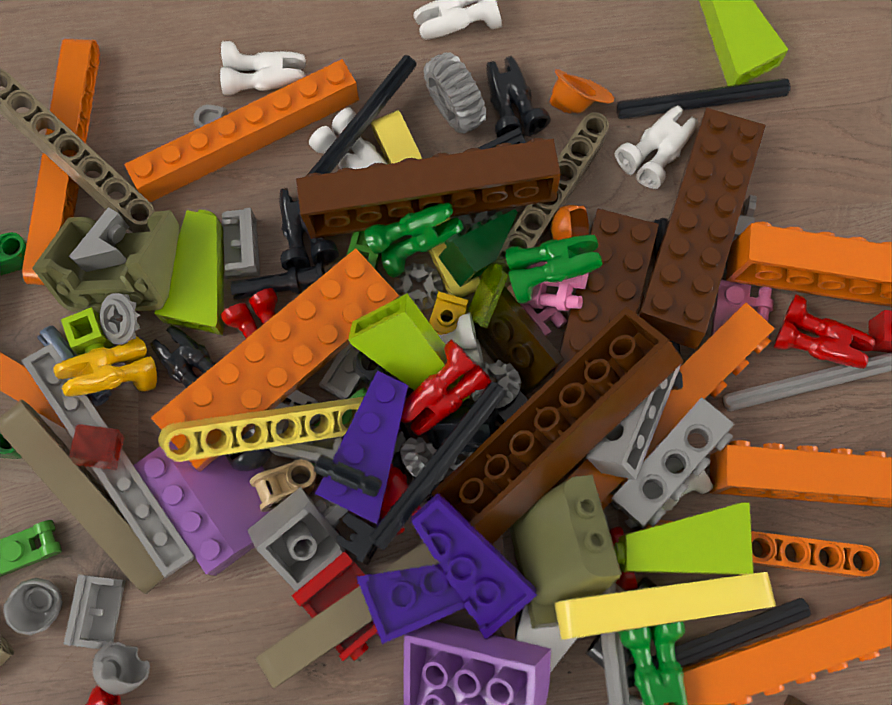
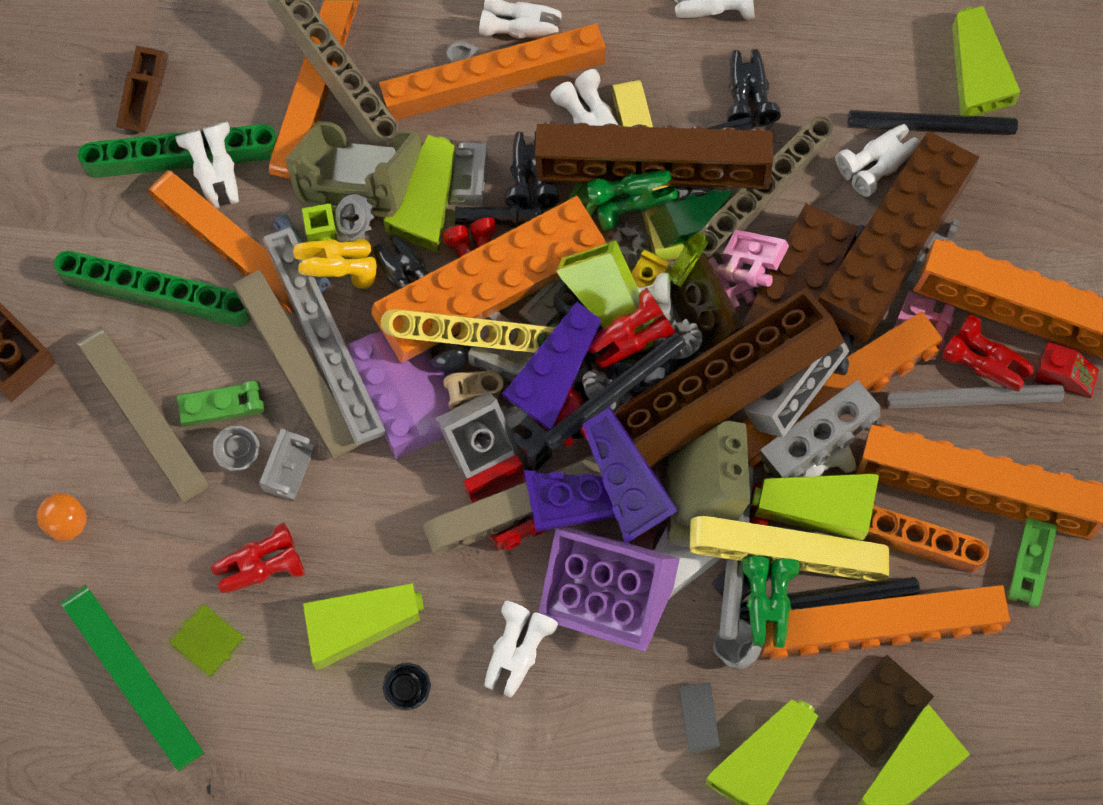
camera: 10 degrees right, 5 degrees down
light grey slope [69,207,130,272] -> none
clear red panel [69,424,124,470] -> none
light grey hair [92,642,150,695] -> none
black axle [308,55,417,174] -> none
black axle [314,455,382,497] -> none
light grey gear [424,52,486,134] -> none
green piece [506,235,602,304] -> none
orange piece [550,69,614,114] -> none
orange hair [551,205,589,240] -> none

